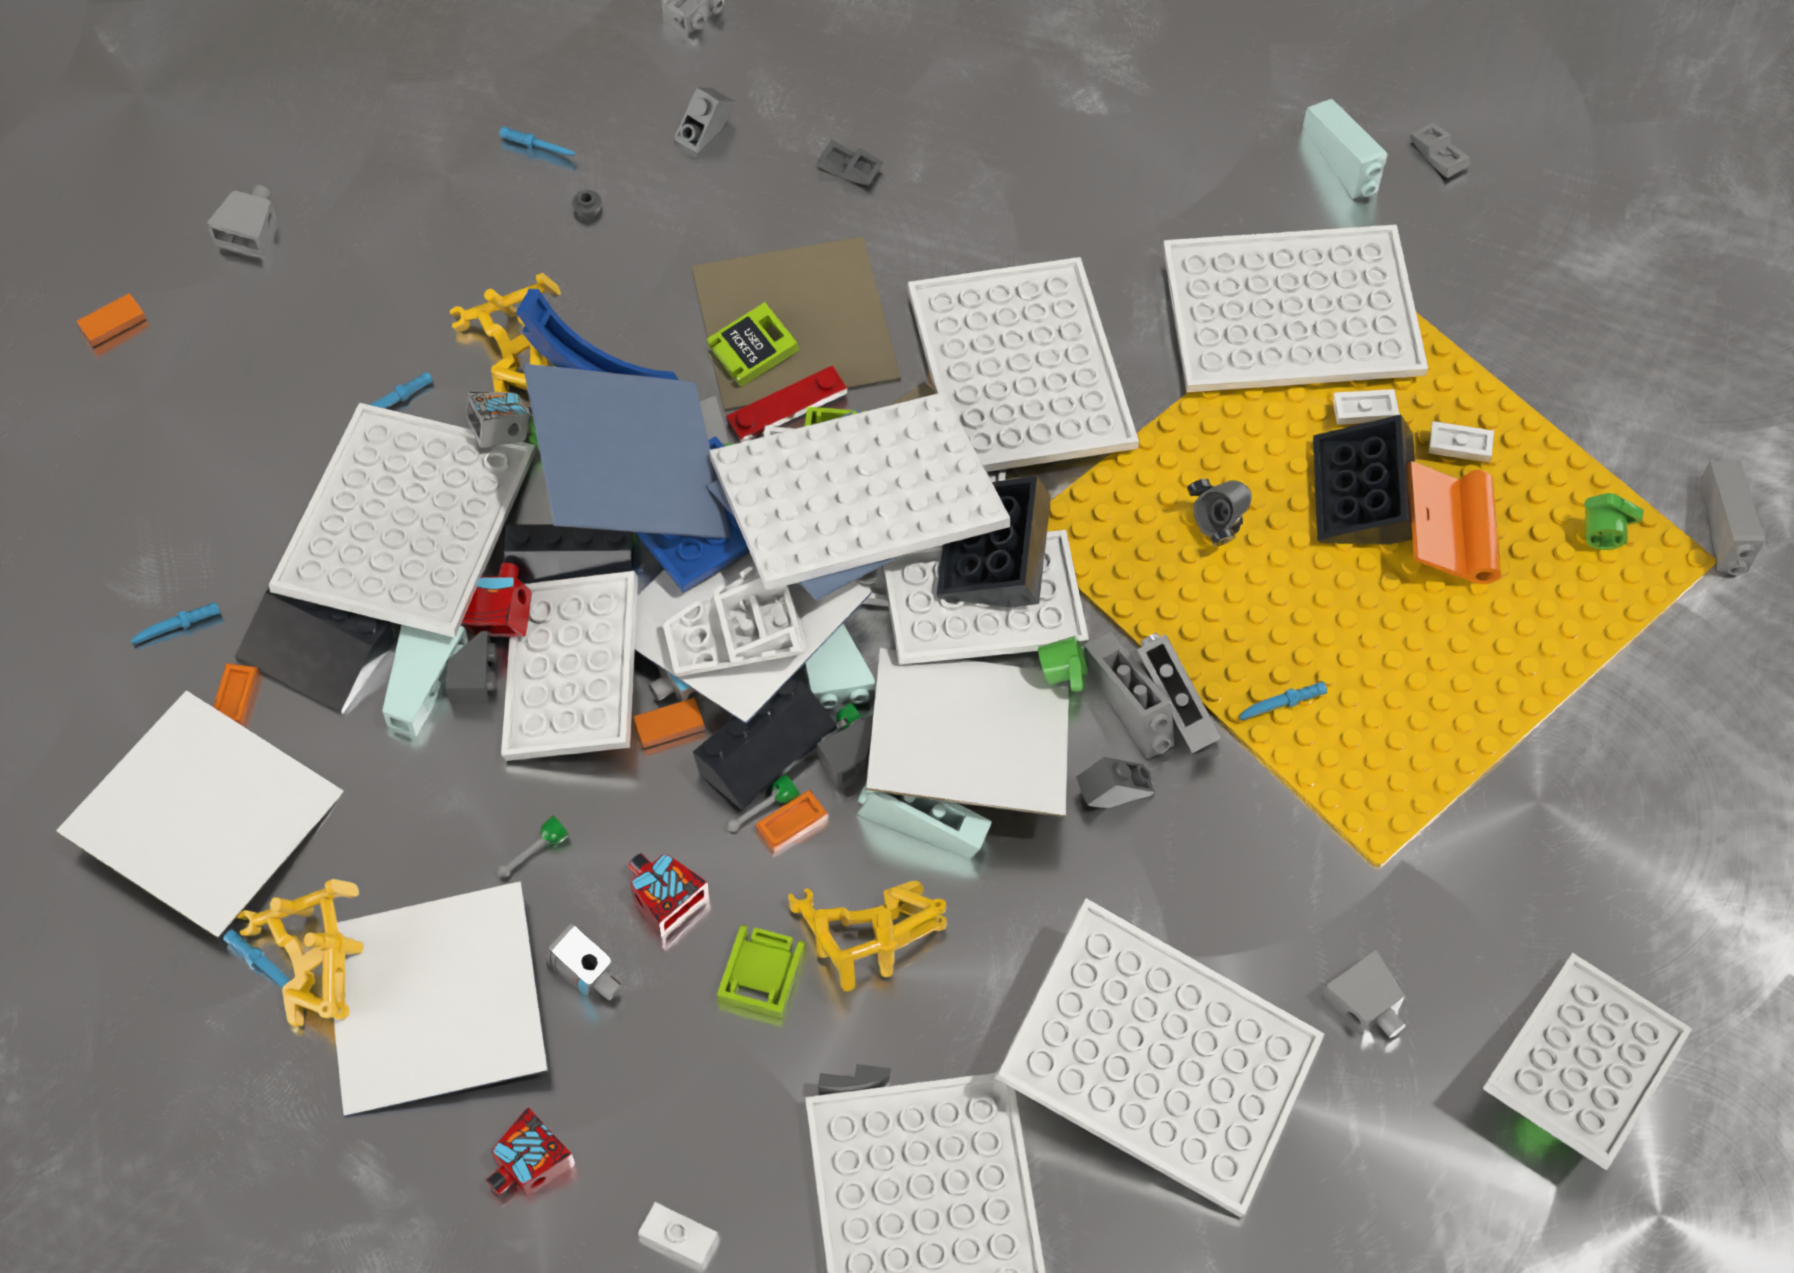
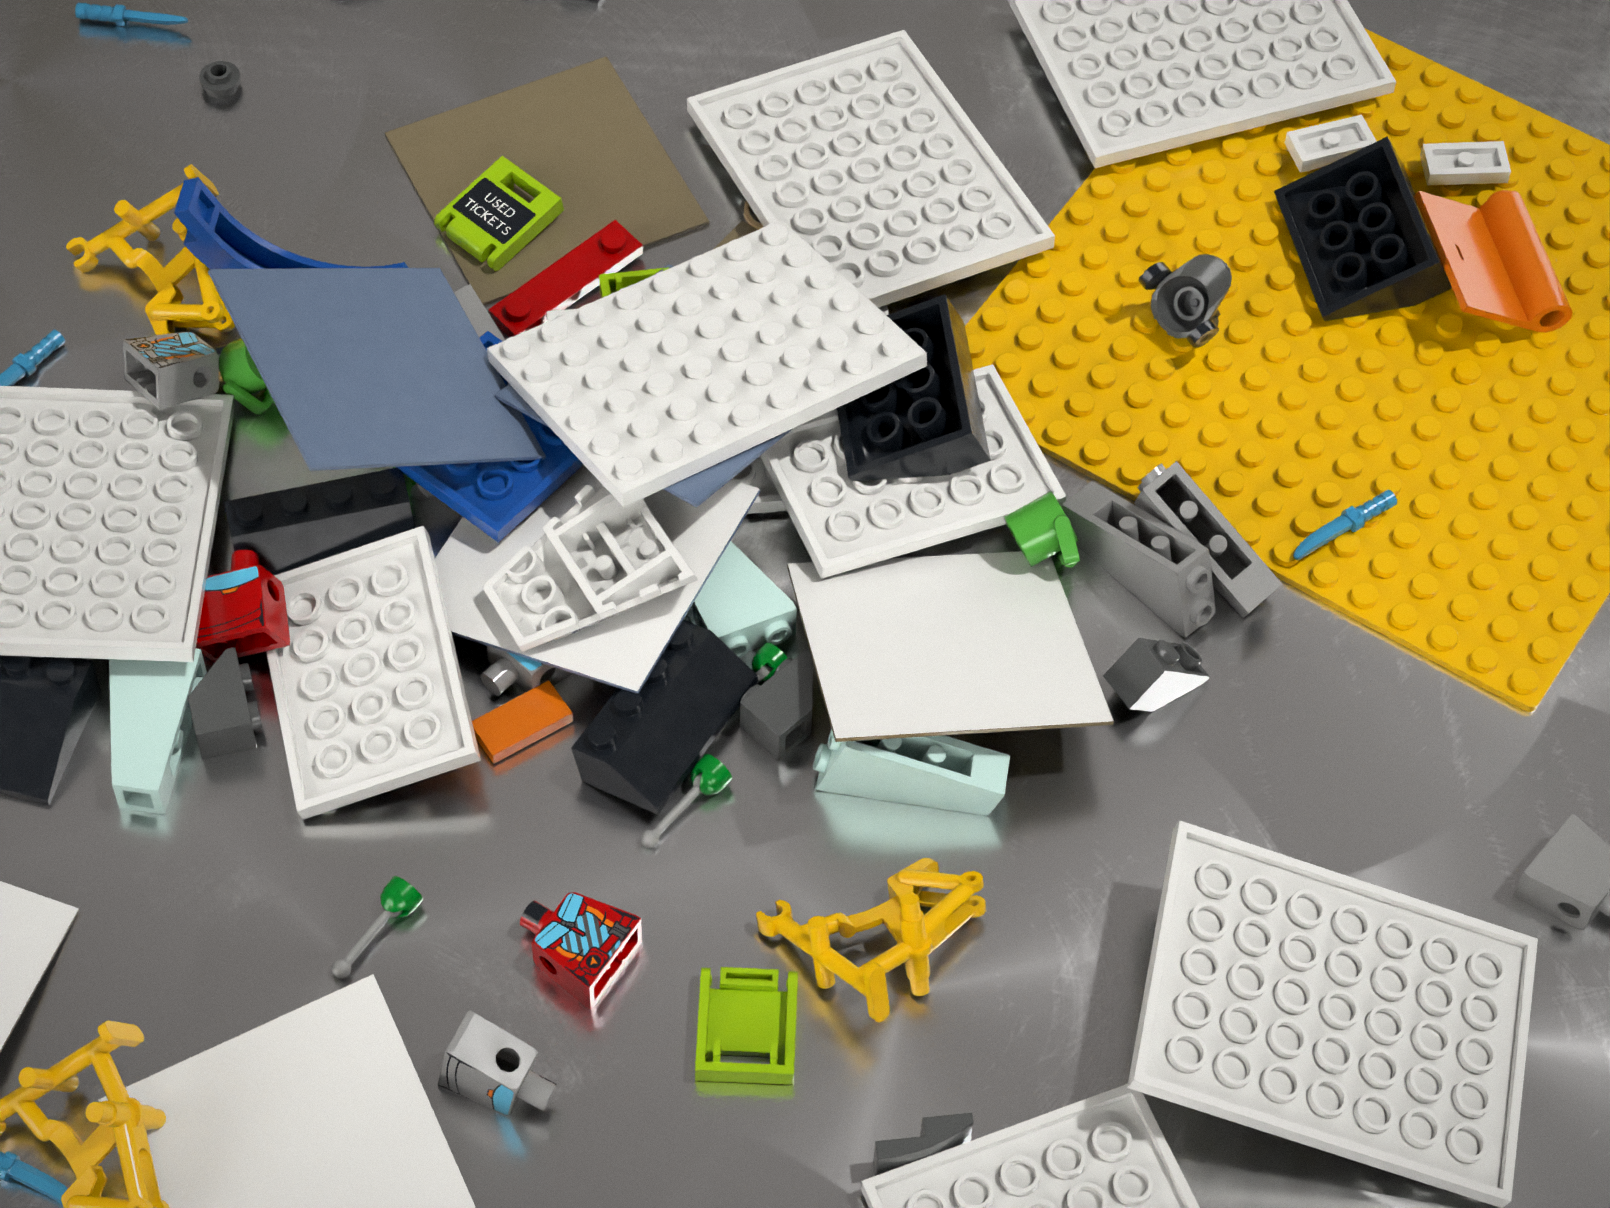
camera: 15 degrees left, 5 degrees down
orange tile [755,789,828,853] -> none

